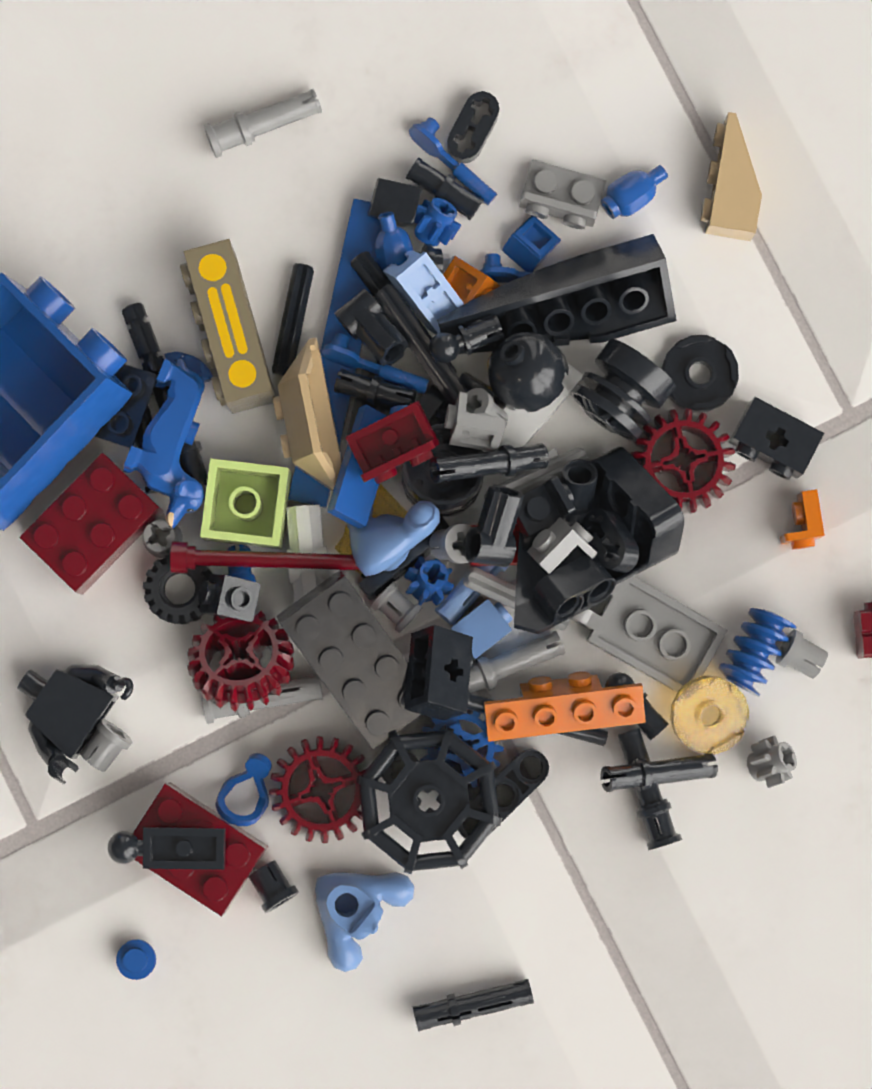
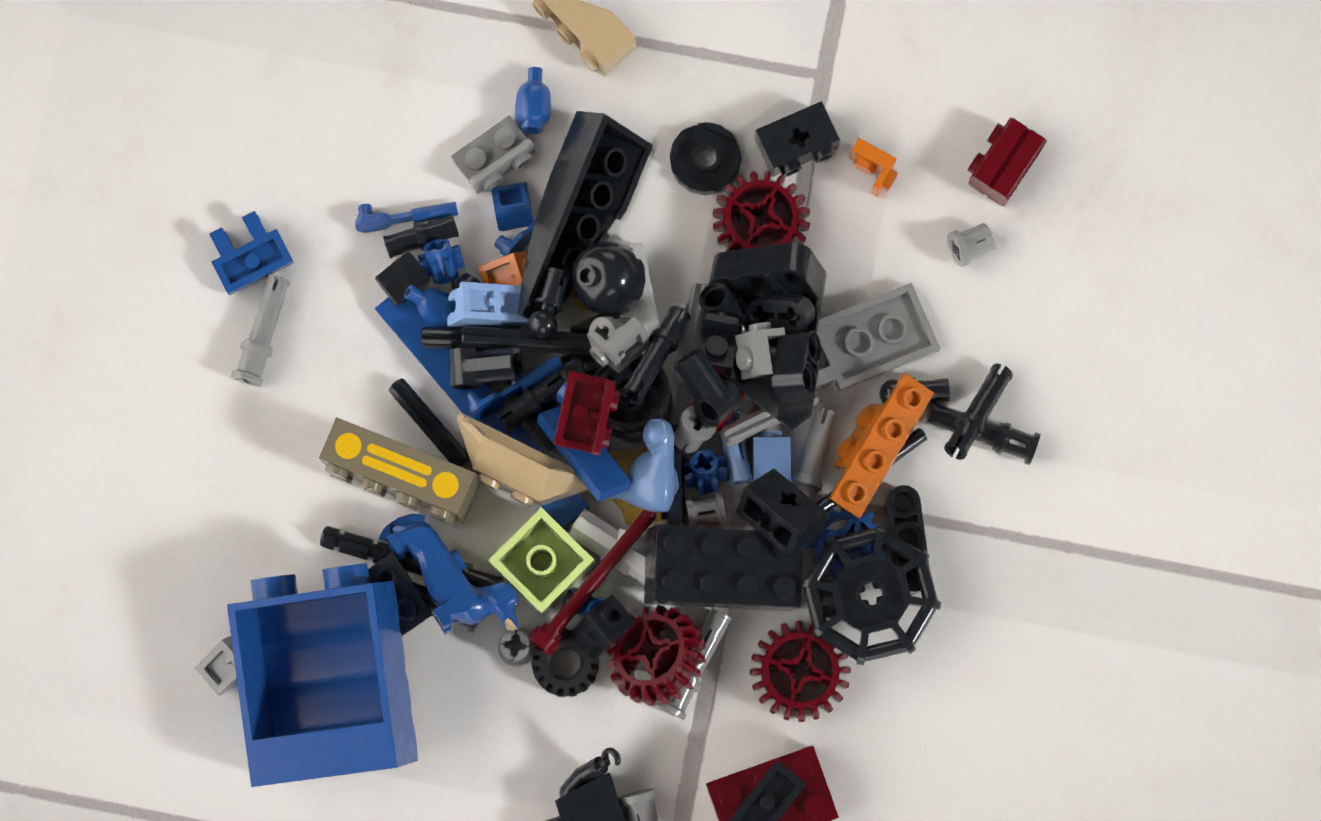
camera: 50 degrees left, 5 degrees down
dark red brick [19,452,164,595] -> none
blue piece [215,753,272,826] -> none
black bush [249,860,299,913] -> none
medium blue head [315,872,415,972] -> none
black pin [413,979,534,1032] -> none
black beam [447,91,499,163] -> none
black wheel [570,339,676,442] -> none
clear yellow tile [670,675,749,755] -> none
blue piece [718,608,797,696] -> none
light grey gear [747,736,797,788] -> none
none -> blue plate [209,211,294,296]

